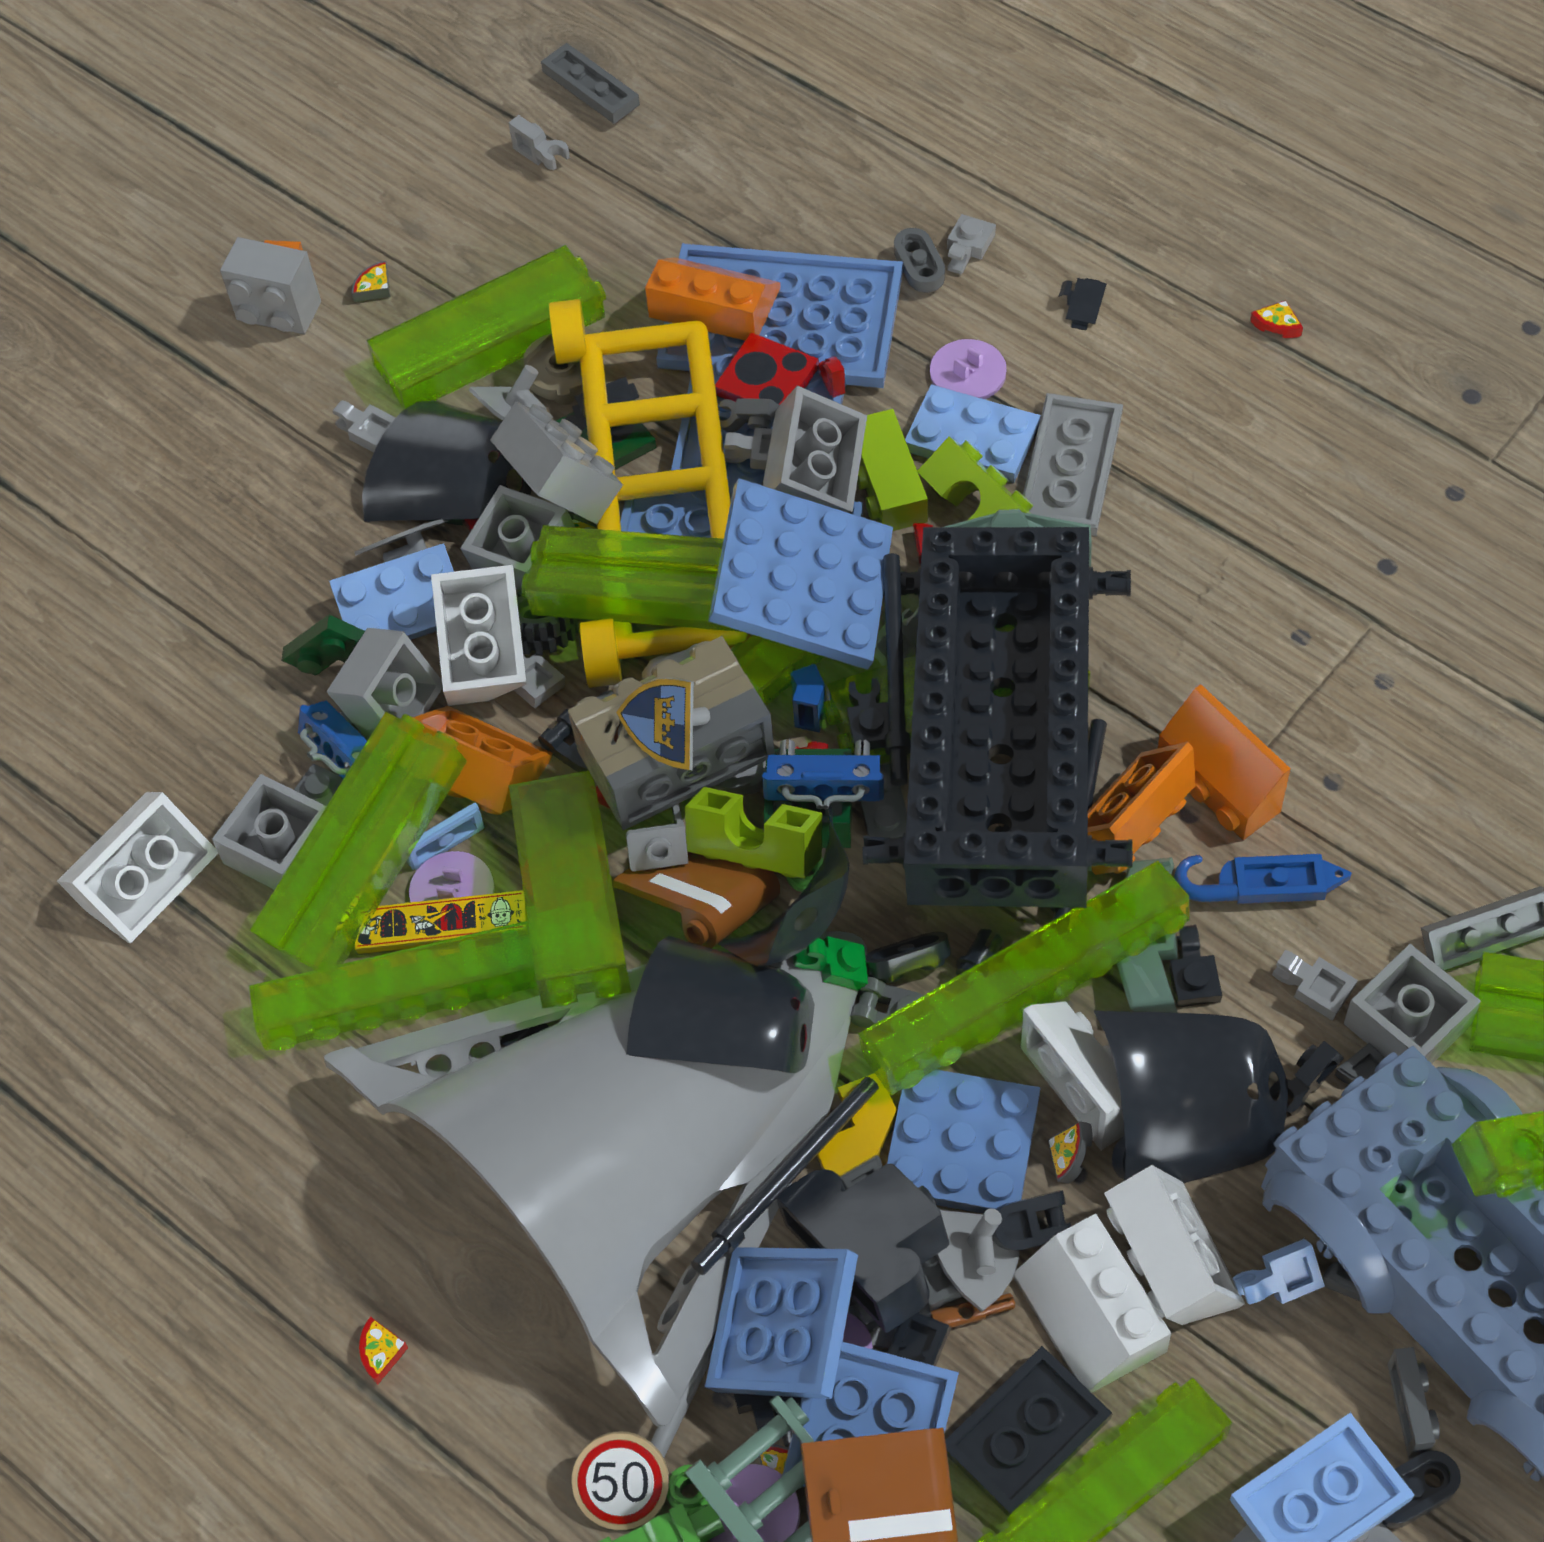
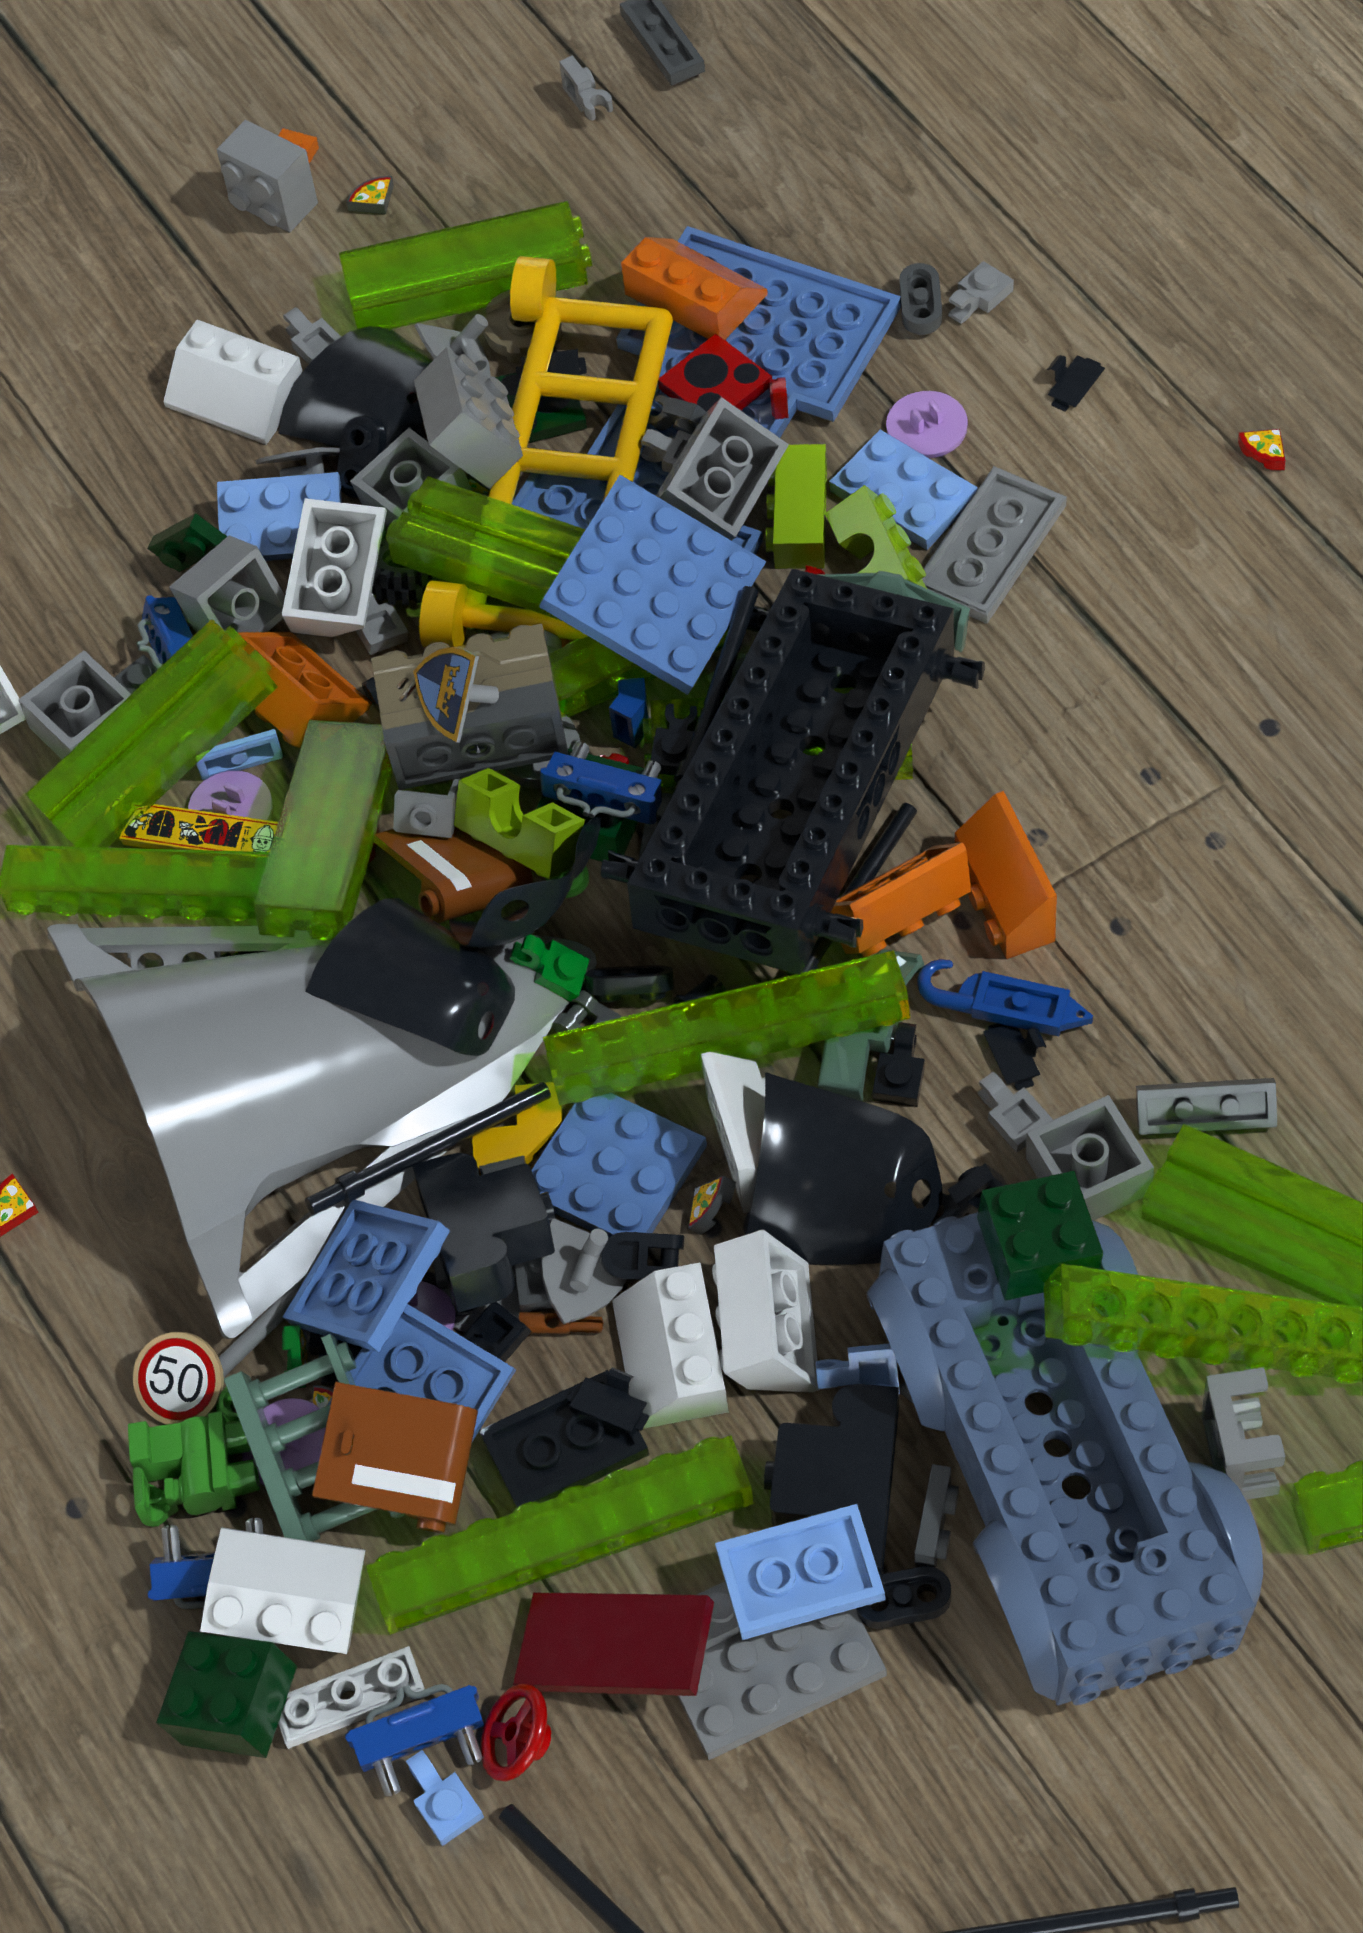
camera: 20 degrees right, 0 degrees up
none -> white slope [163,320,303,445]
none -> green tile [282,1325,308,1388]
none -> black plate [337,416,386,498]
none -> black piece [567,1367,649,1432]
none -> black brick [764,1384,900,1575]
none -> dark green brick [977,1171,1104,1301]
none -> black piece [983,1023,1047,1090]

